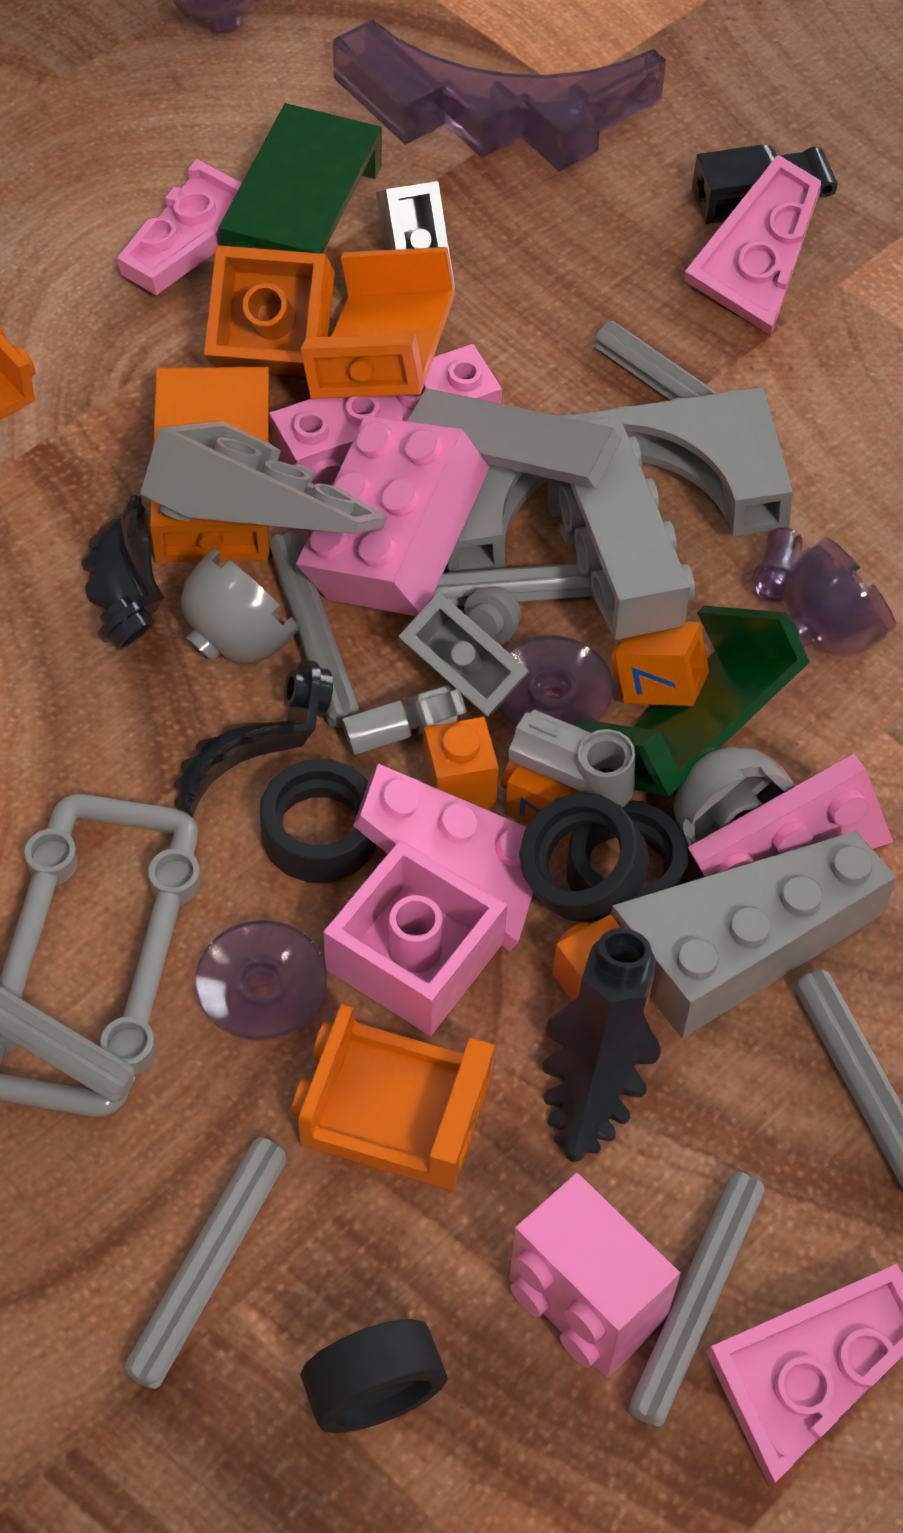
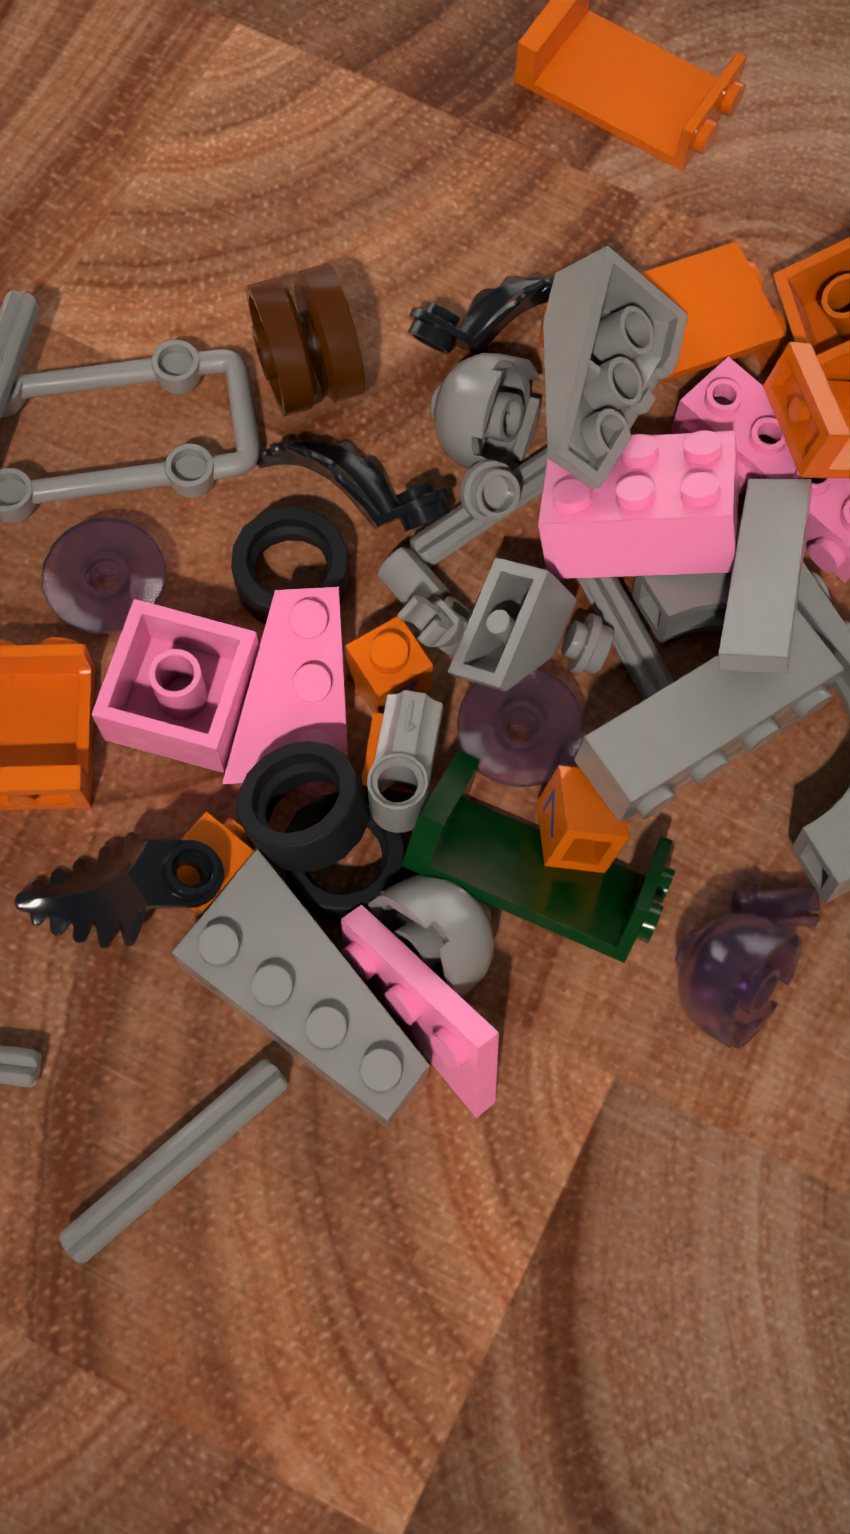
camera: 70 degrees right, 15 degrees up
none -> reddish brown wheel [246,263,366,417]
none -> light grey plate [460,460,520,522]

